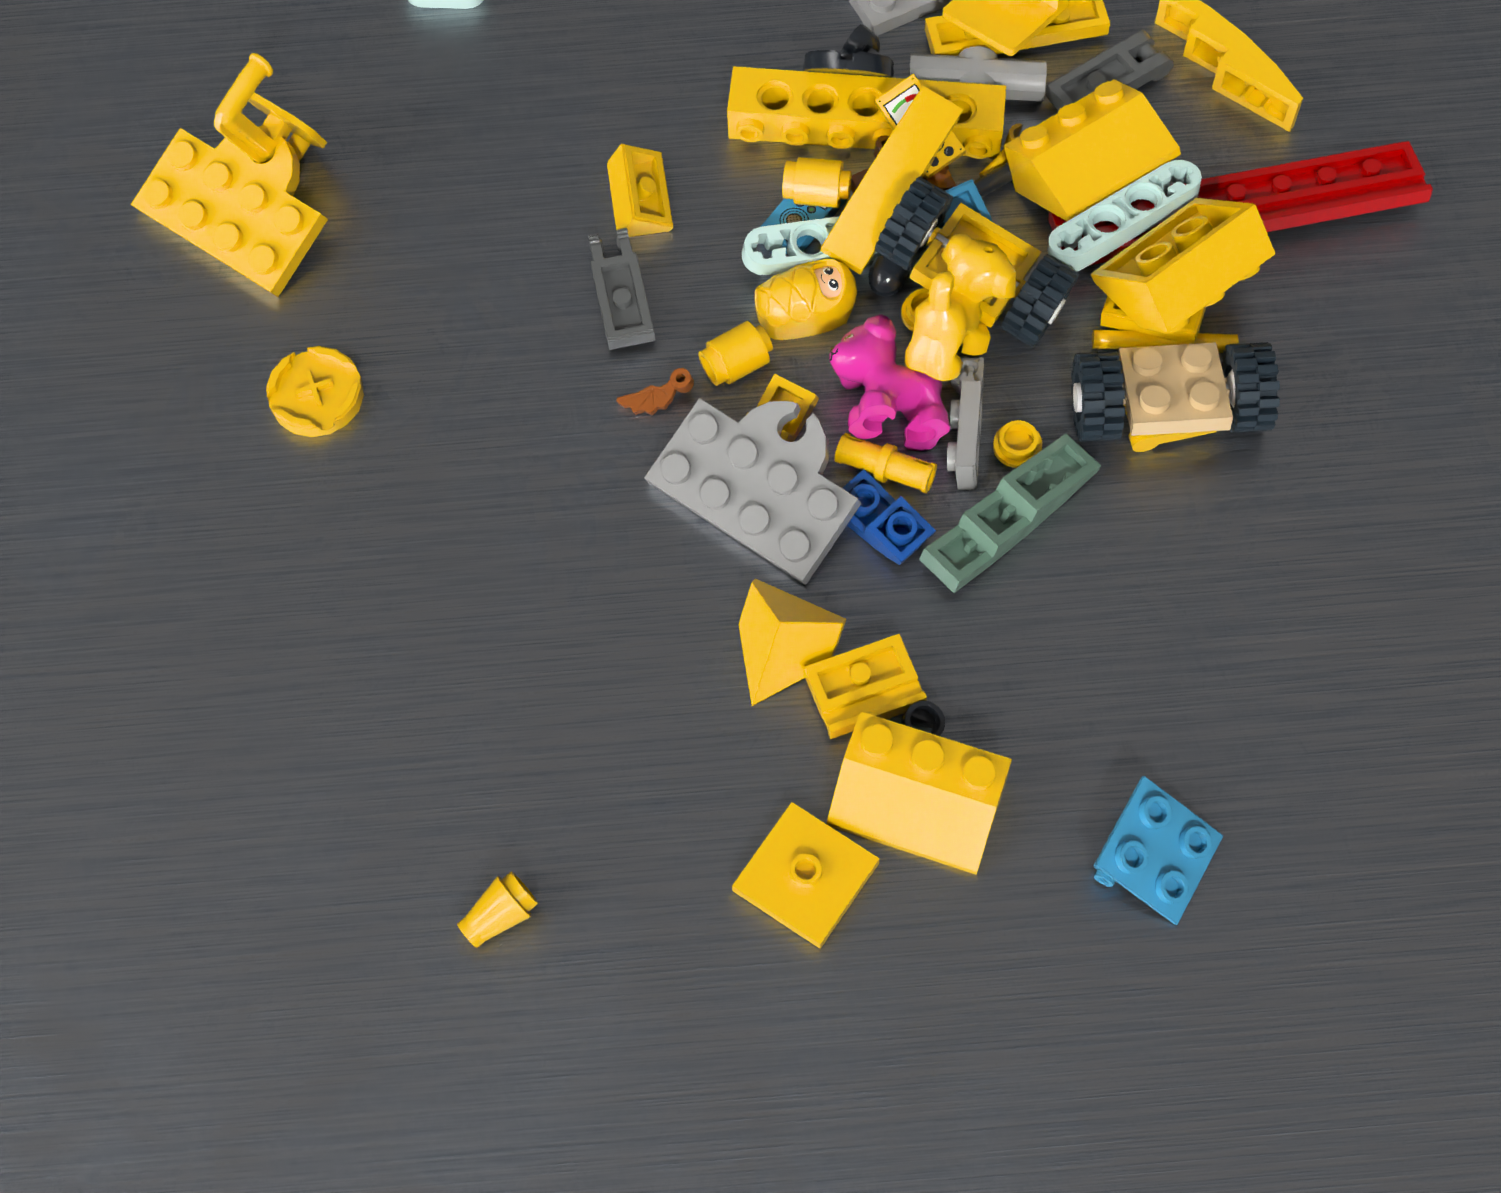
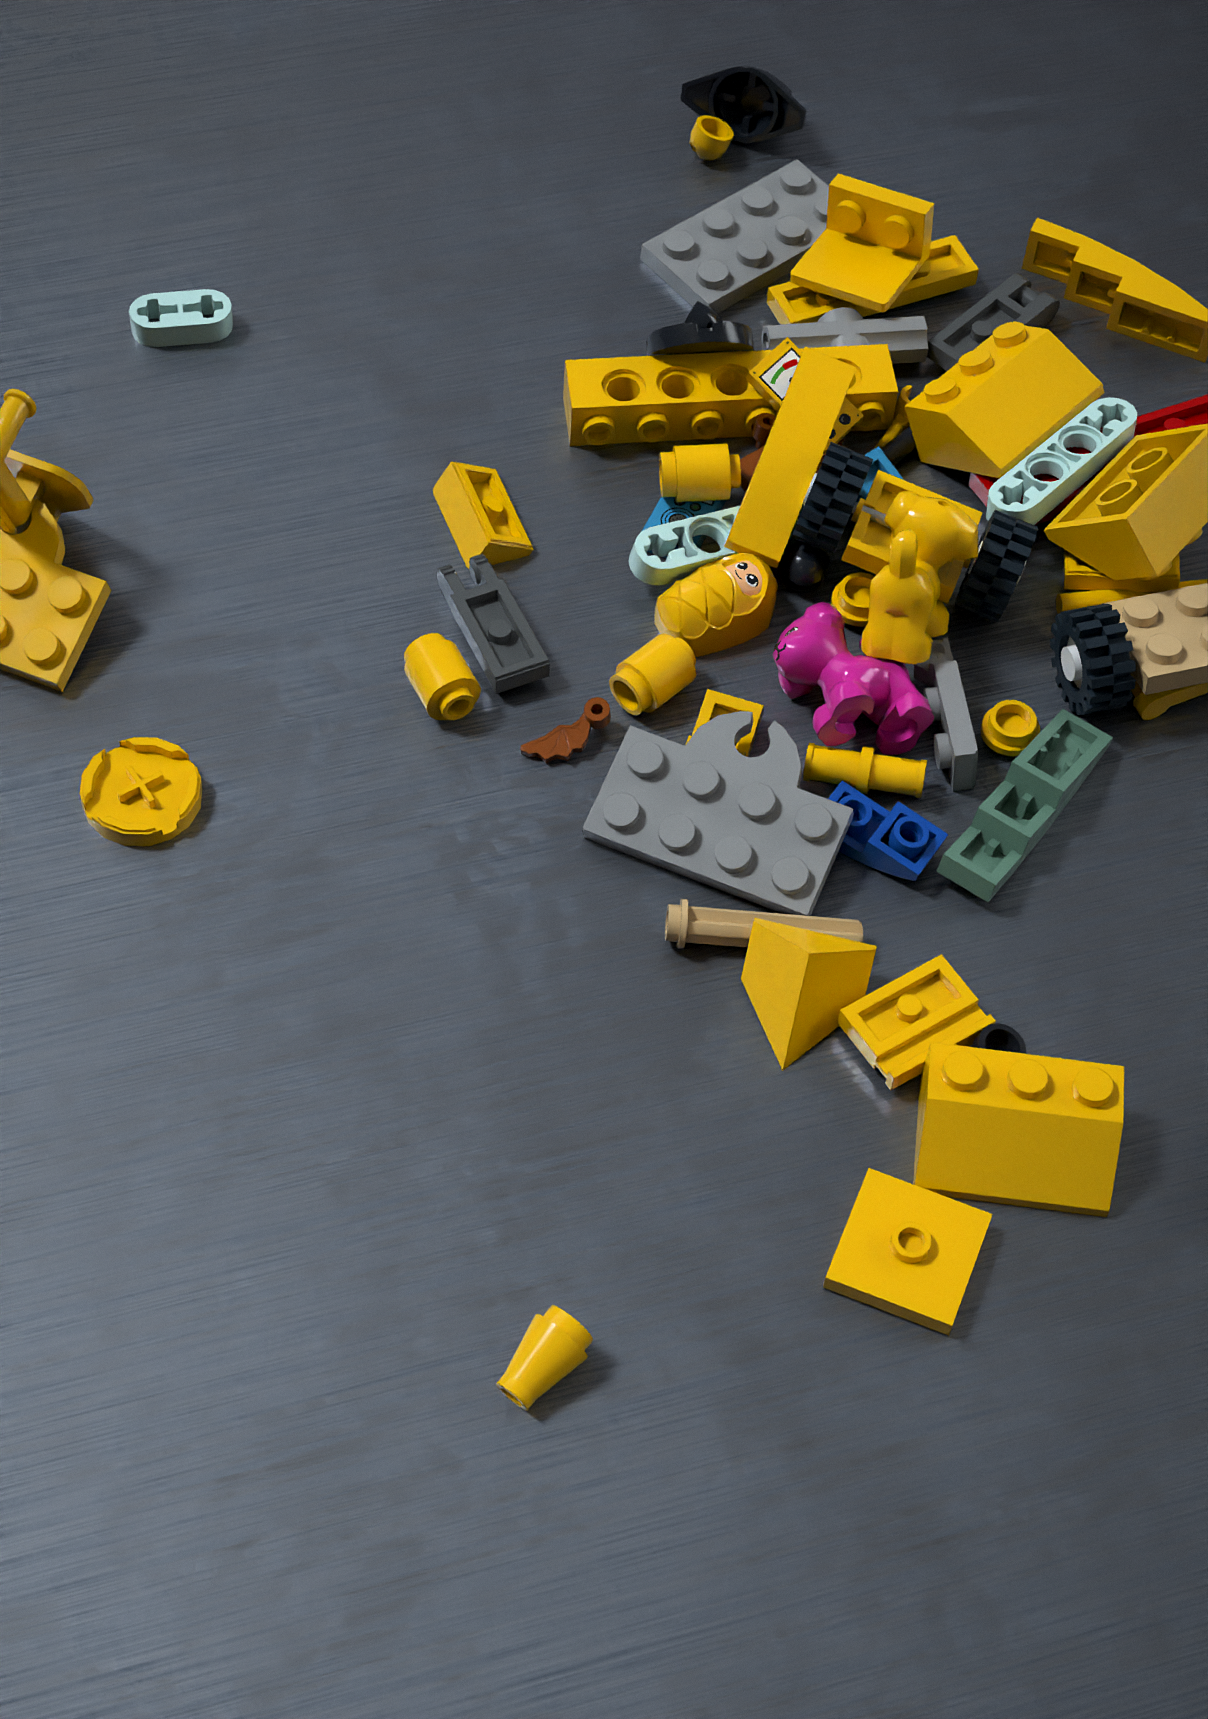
camera: 20 degrees left, 10 degrees down
none -> yellow brick [404,633,481,720]
none -> tan axle [665,899,863,949]

